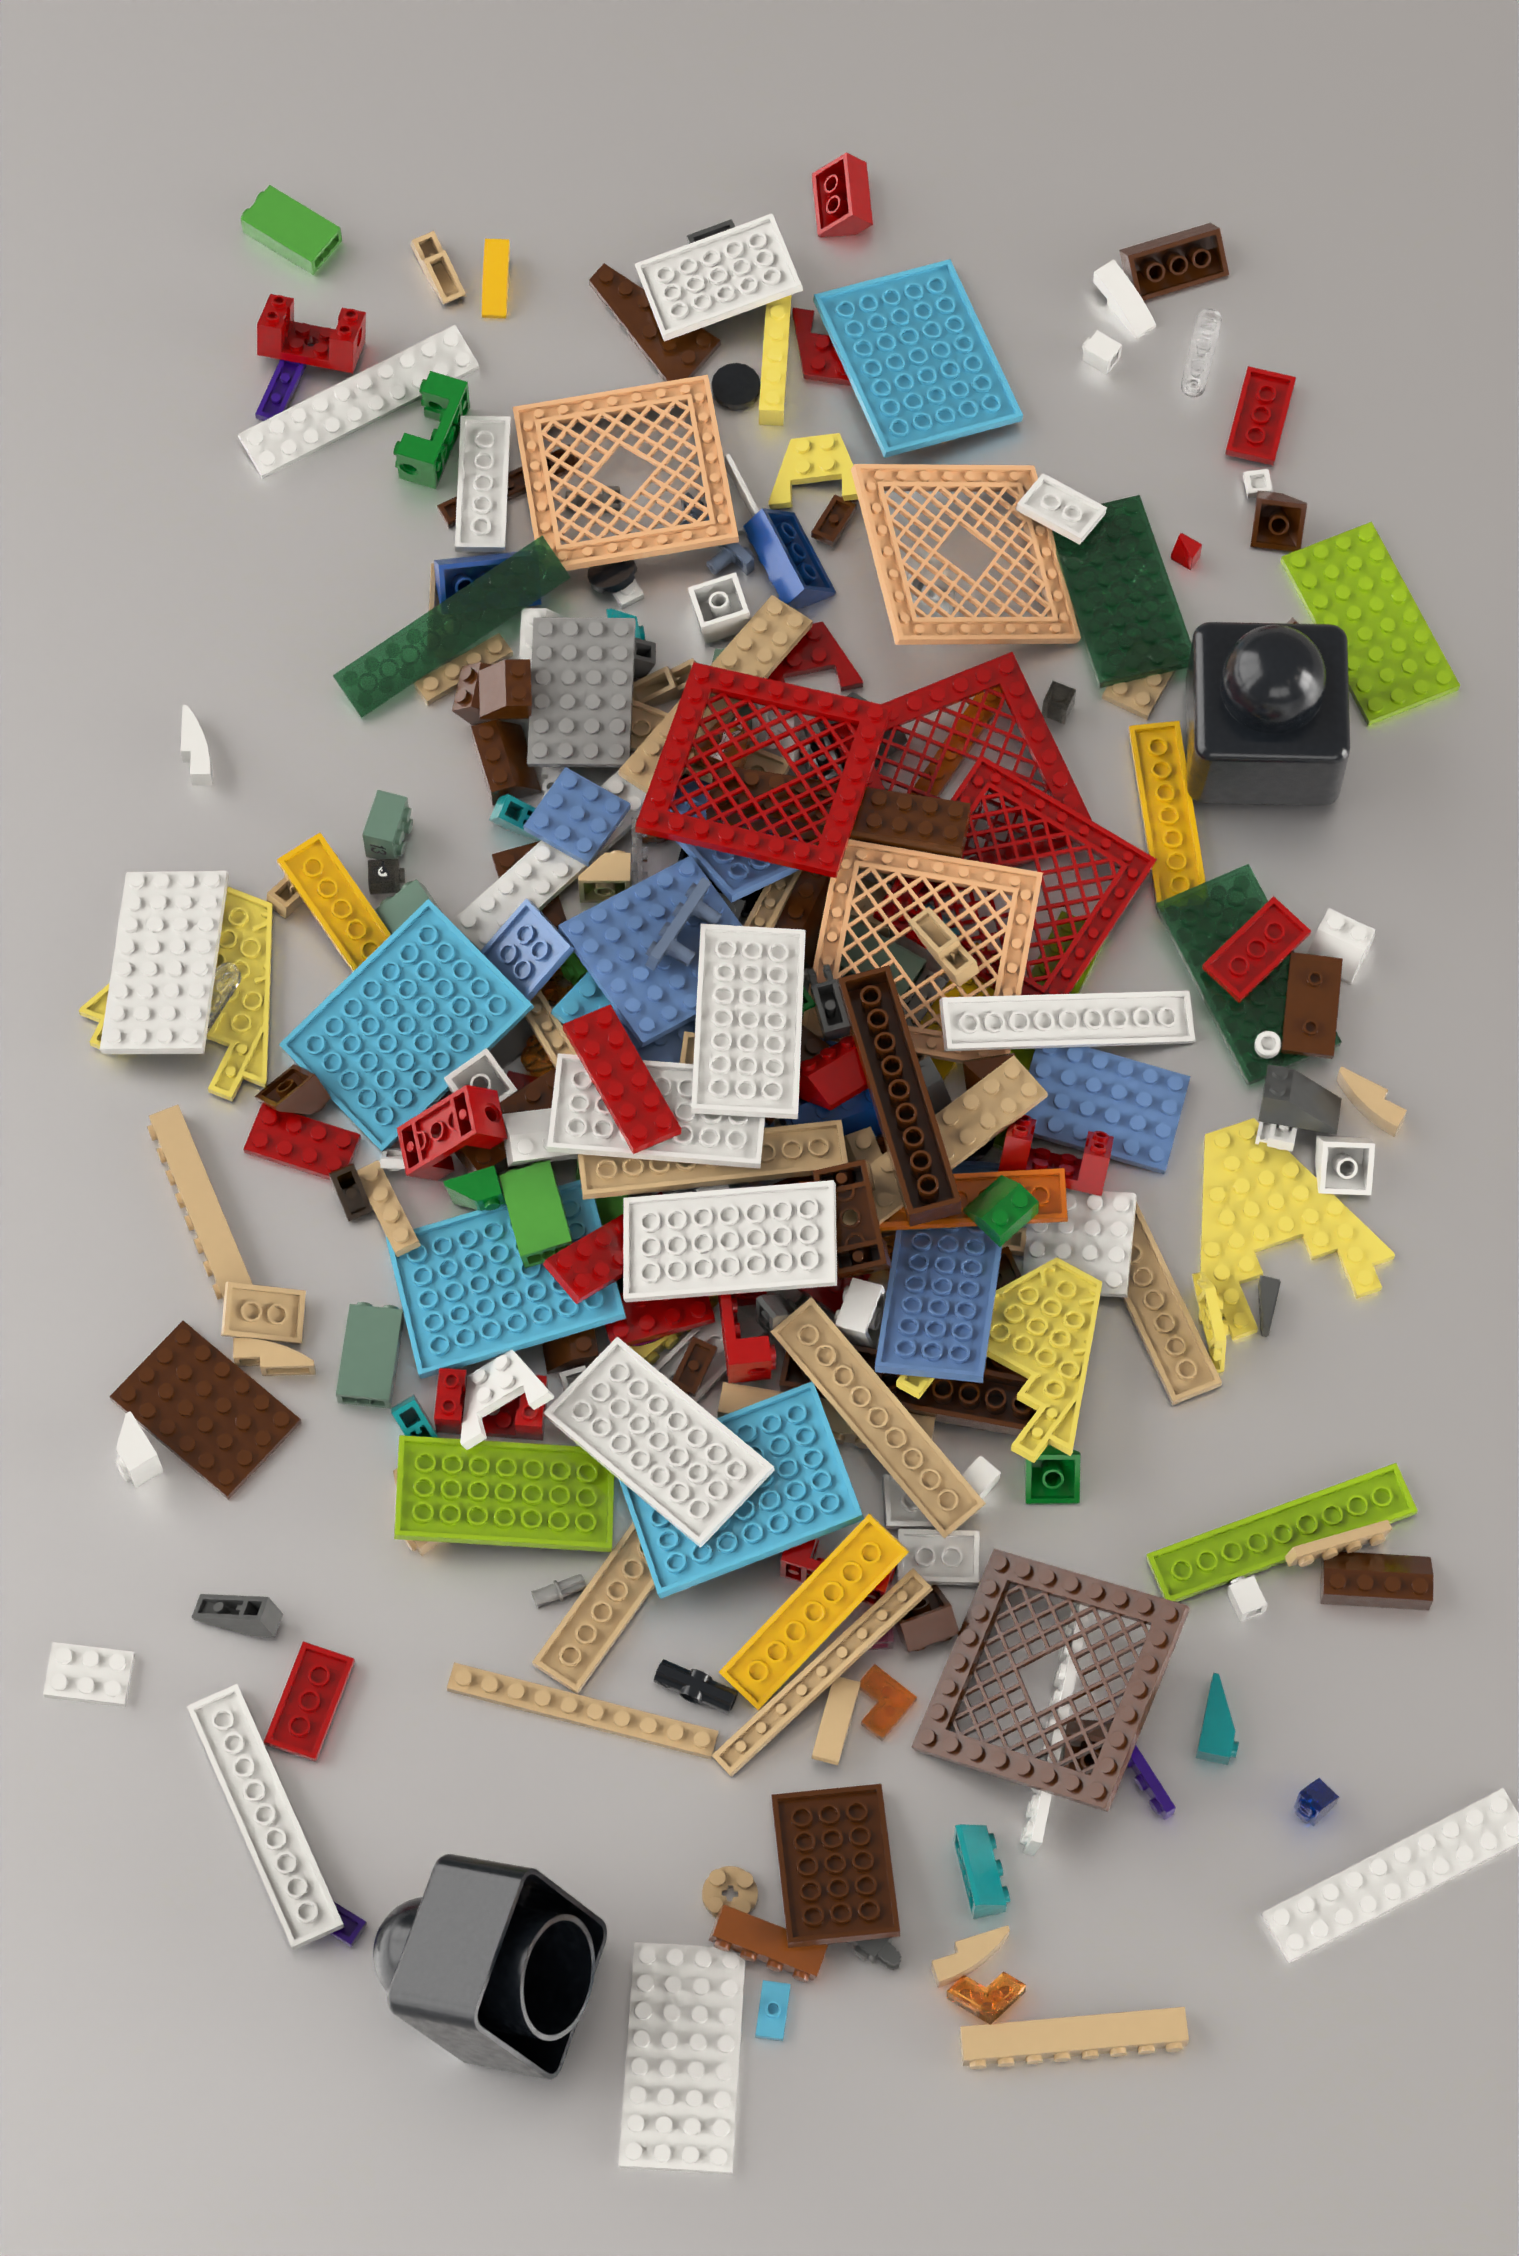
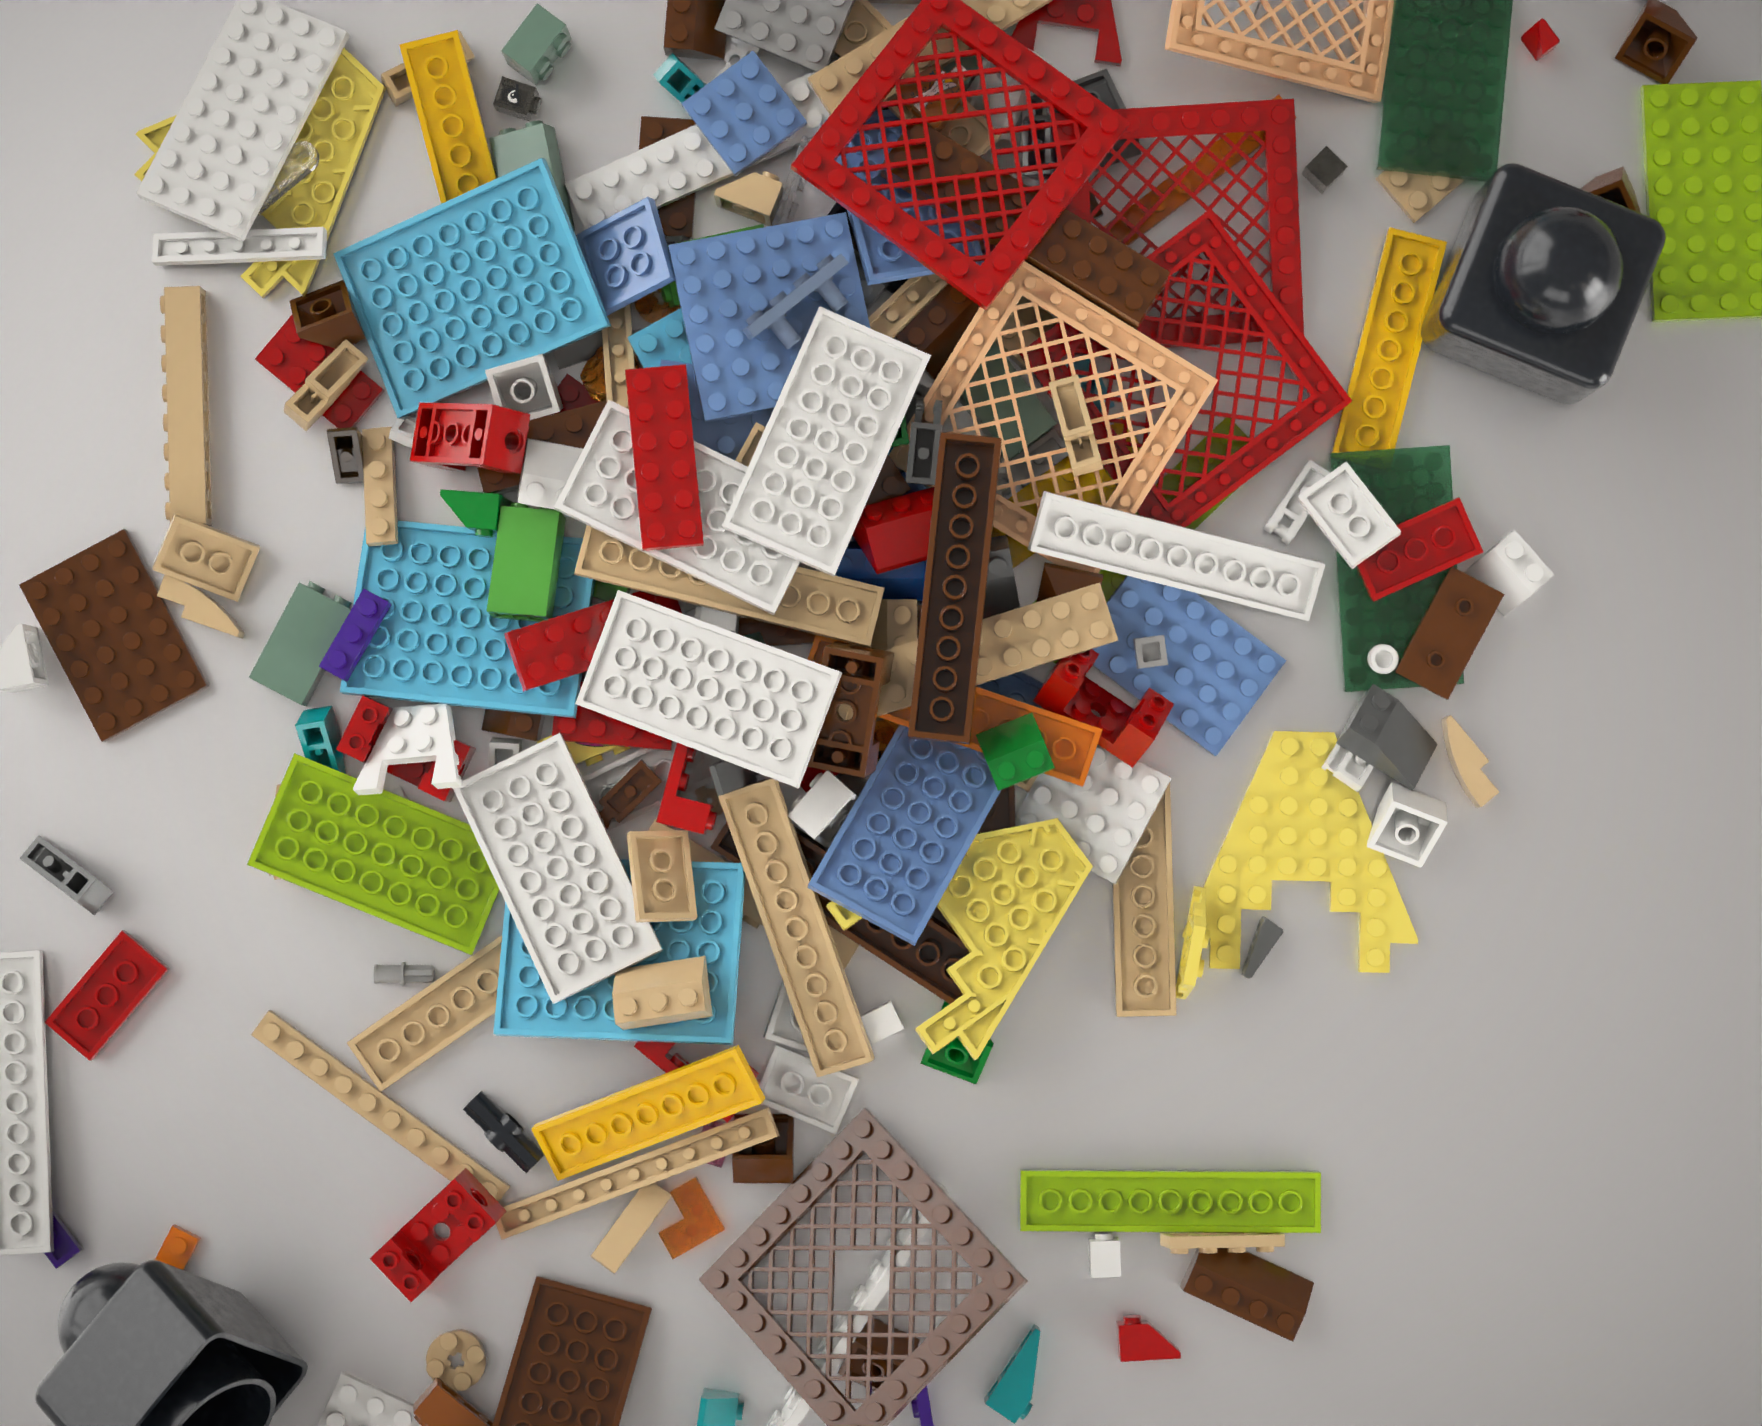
camera: 25 degrees right, 20 degrees up
none -> white plate [152,227,327,266]
none -> tan slope [284,339,368,431]
none -> dark purple plate [319,588,392,682]
none -> red plate [370,1168,507,1302]
none -> tan slope [612,956,713,1030]
none -> tan plate [627,830,698,923]
none -> red slope [1116,1315,1181,1362]
none -> light grey plate [1133,635,1168,669]
none -> white plate [1263,459,1330,545]
none -> white plate [1298,461,1401,569]

